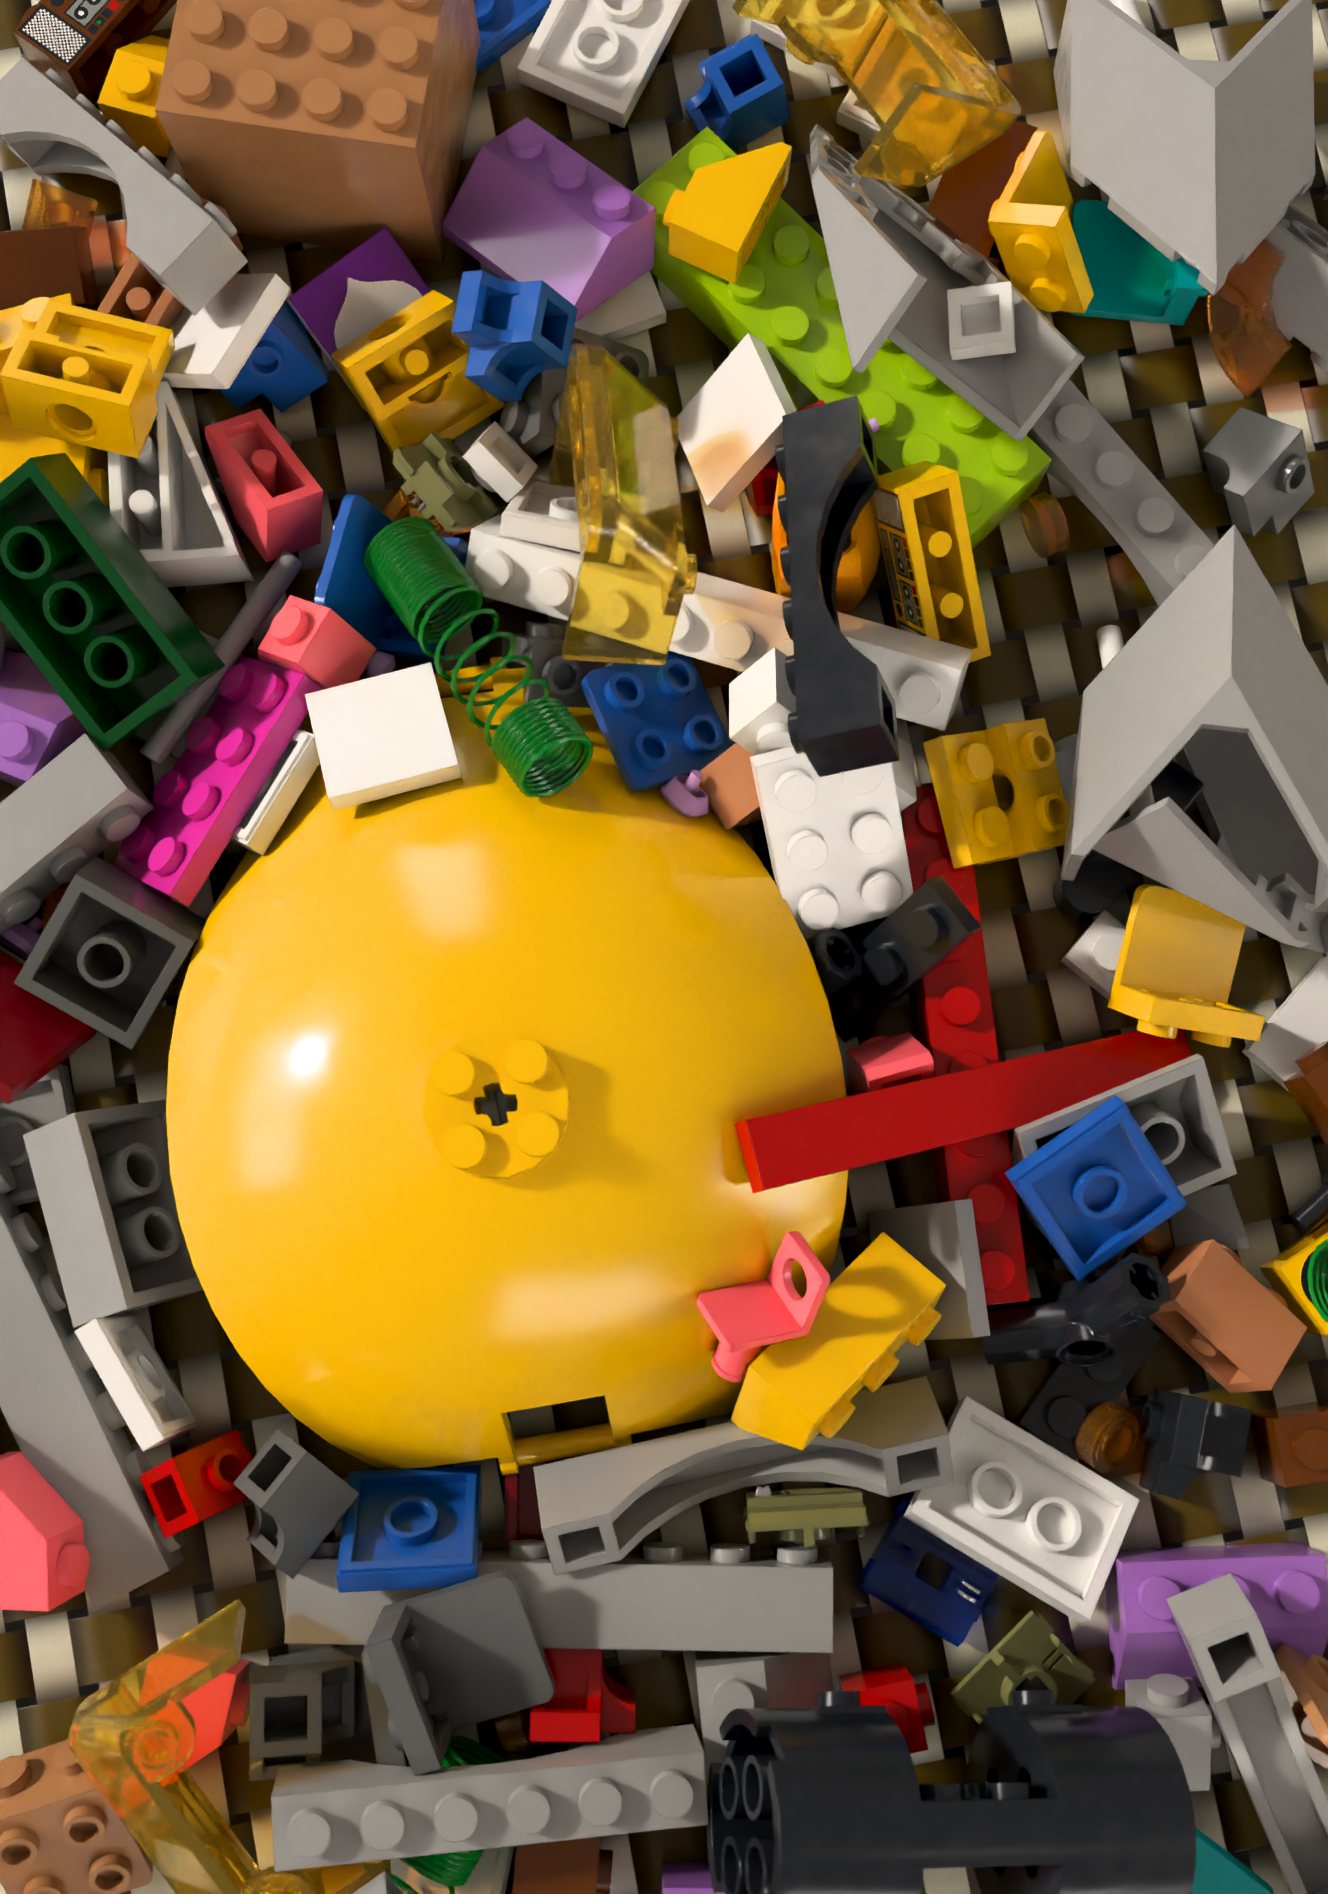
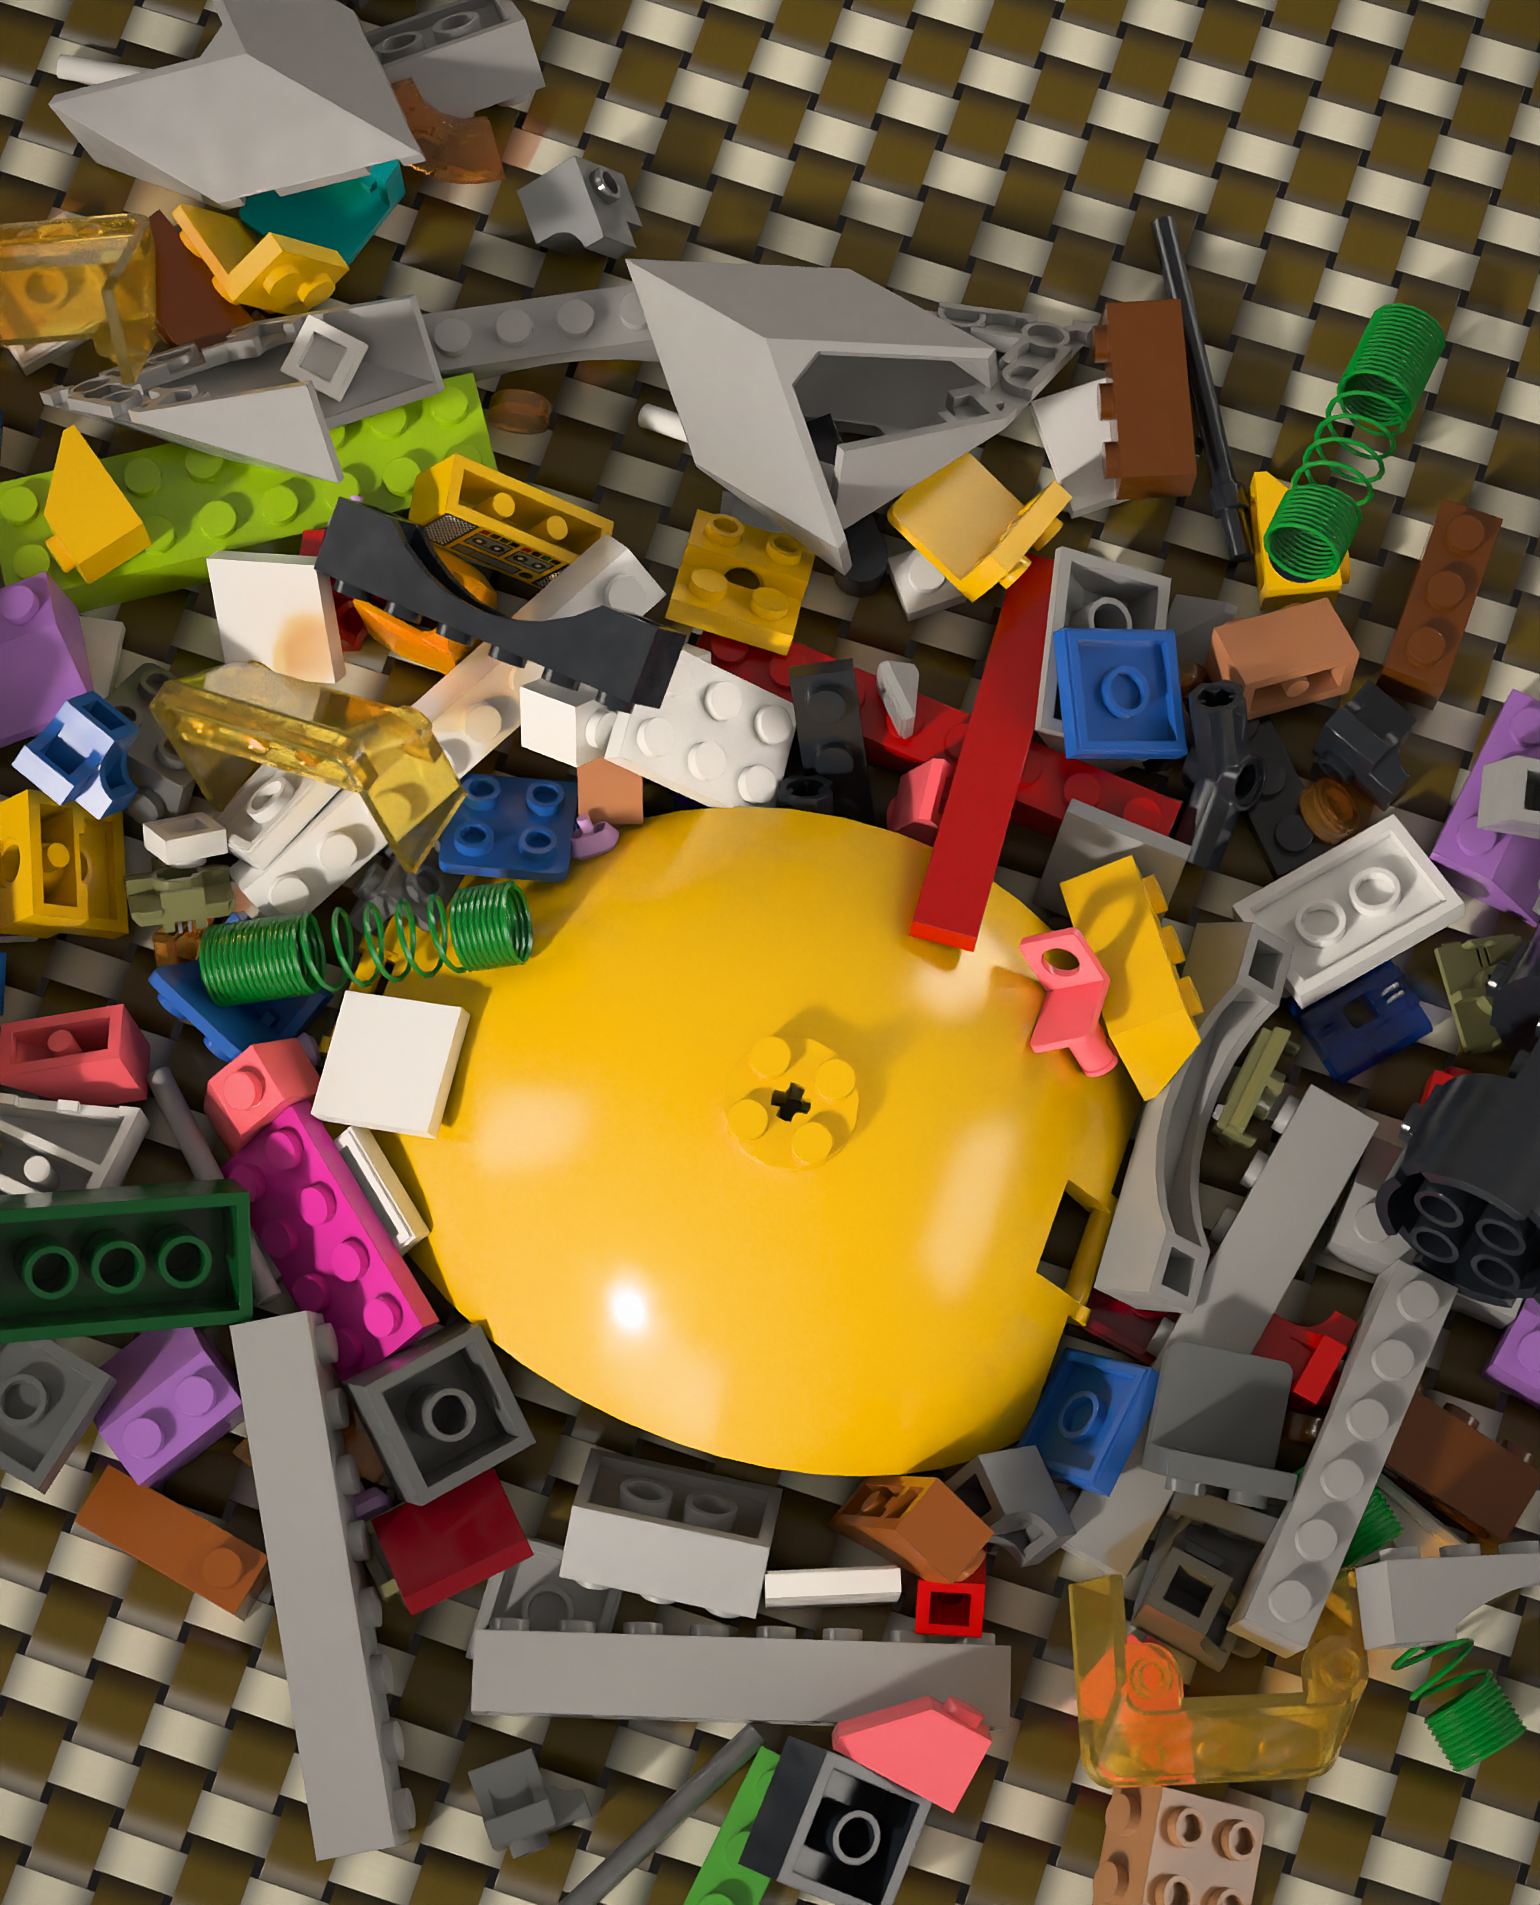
camera: 60 degrees left, 5 degrees down
none -> dark orange slope [827,1475,995,1584]
none -> light grey slope [875,660,919,739]

